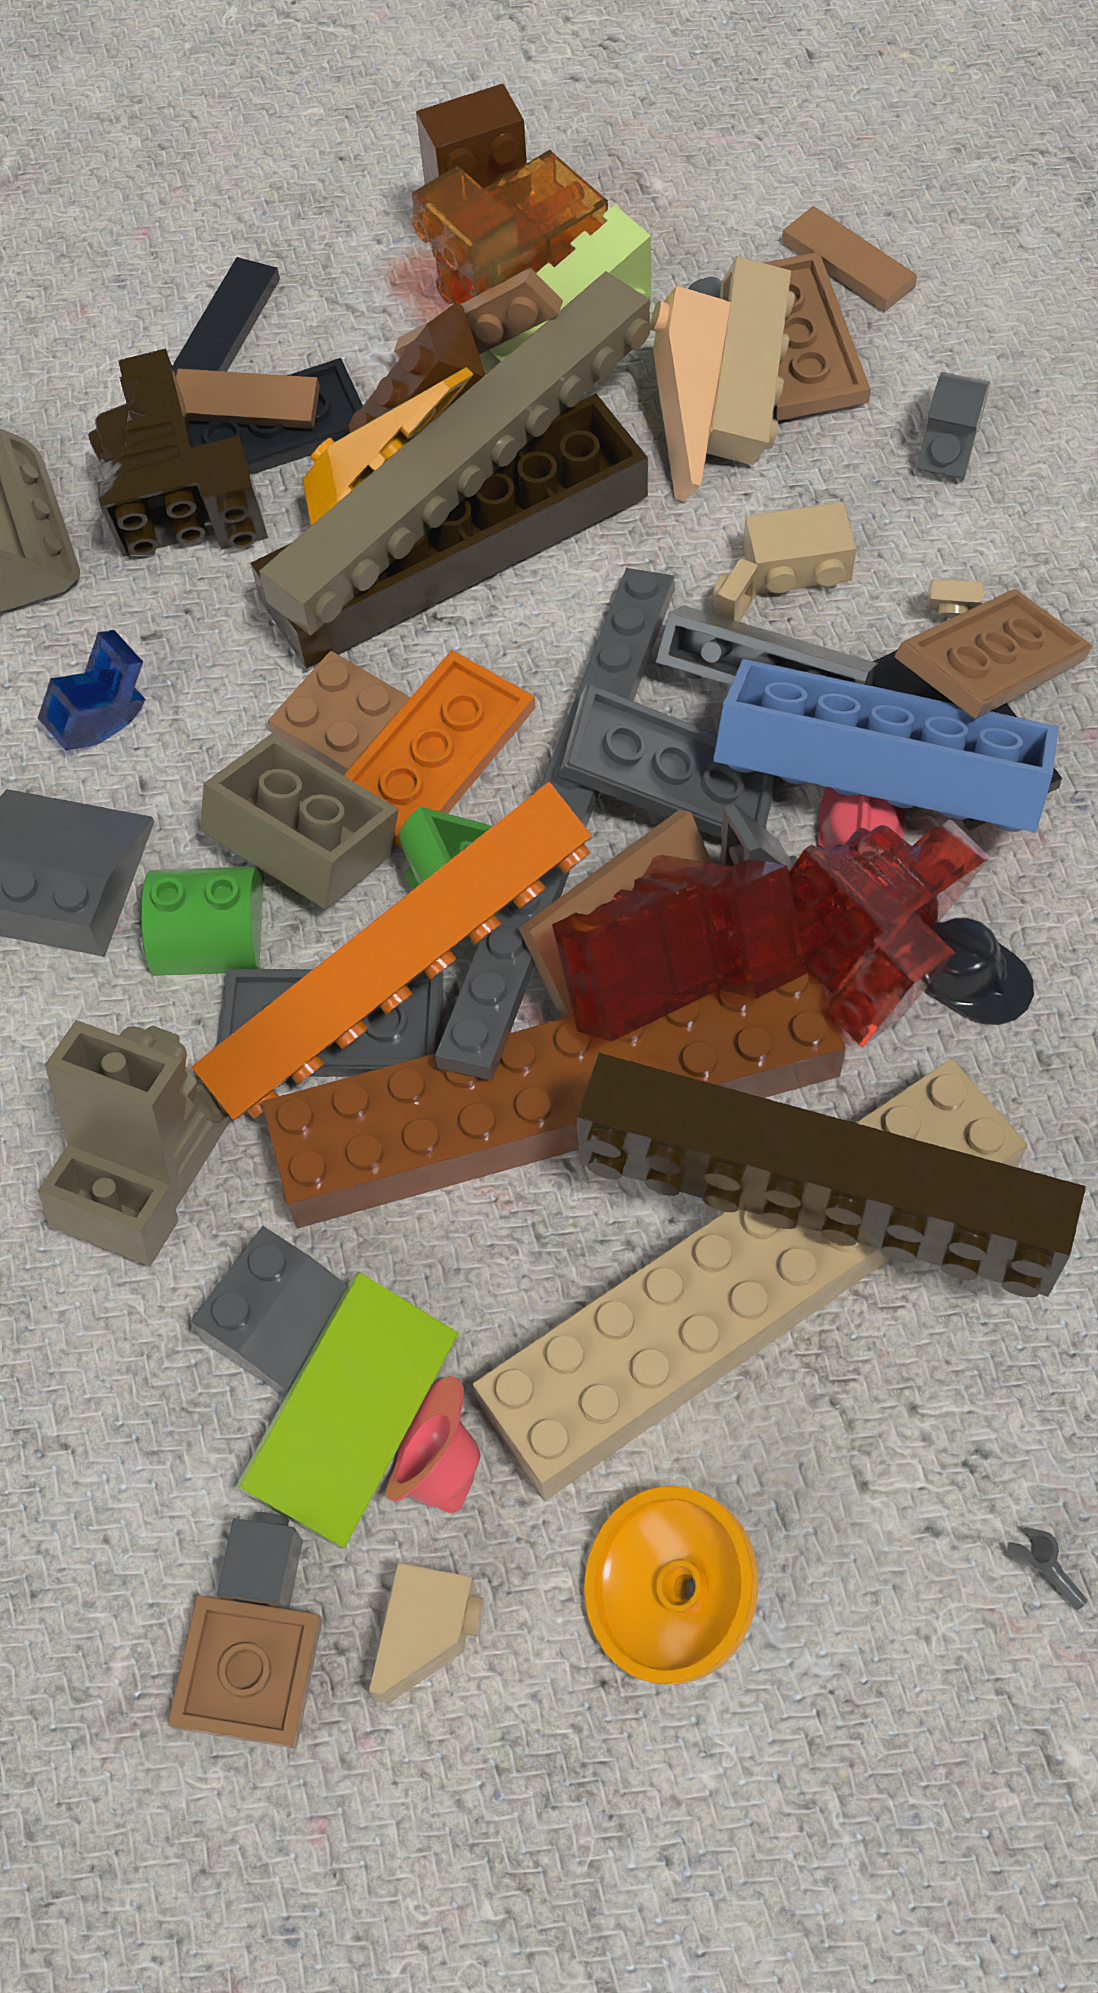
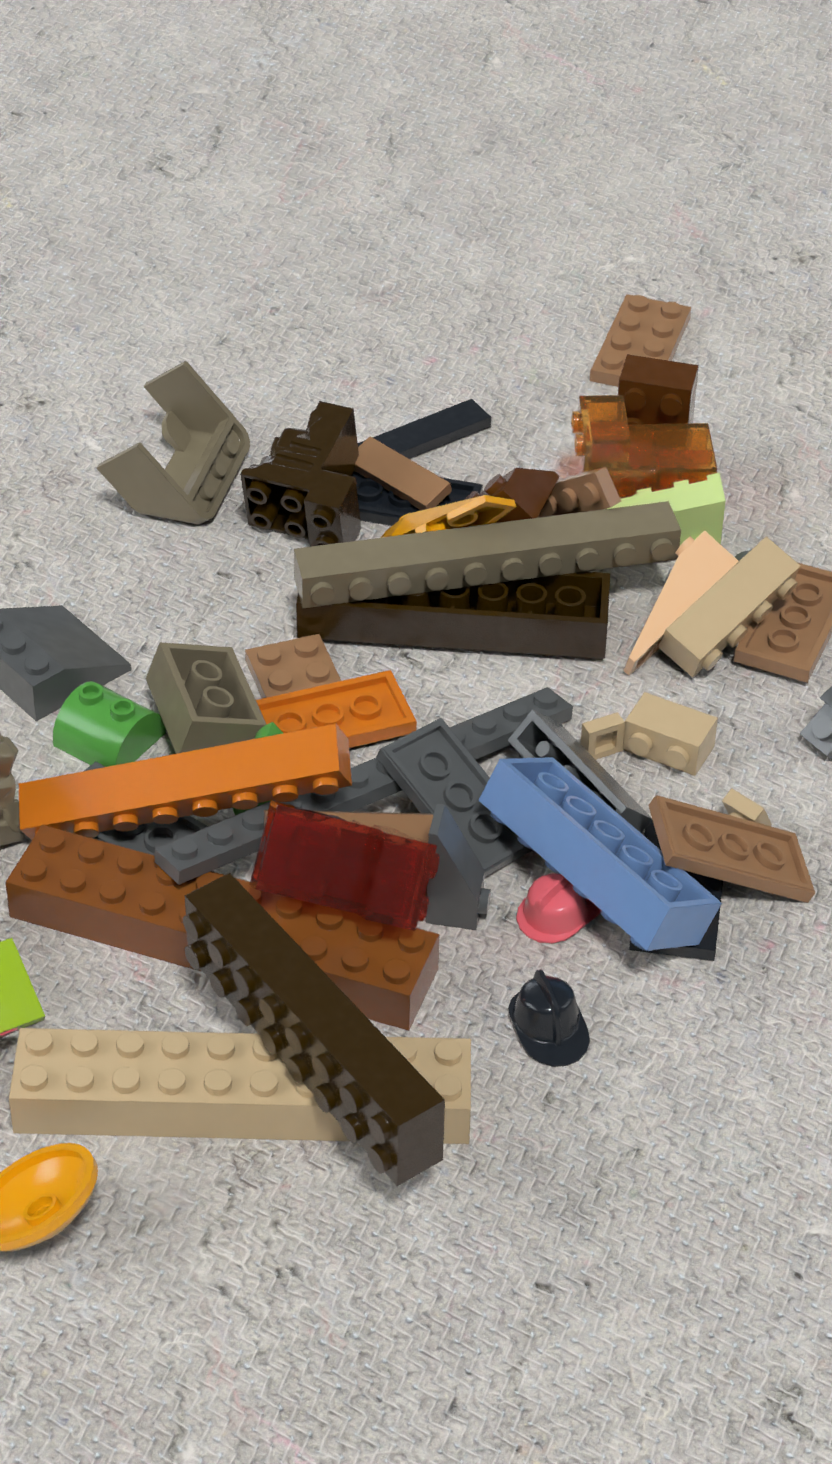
camera: 30 degrees right, 20 degrees down
clear blue brick [38,630,146,751] -> none
clear red brick [758,819,990,1048] -> none
dark grey hand [1008,1527,1088,1610] -> none
none -> medium nougat plate [590,294,691,387]

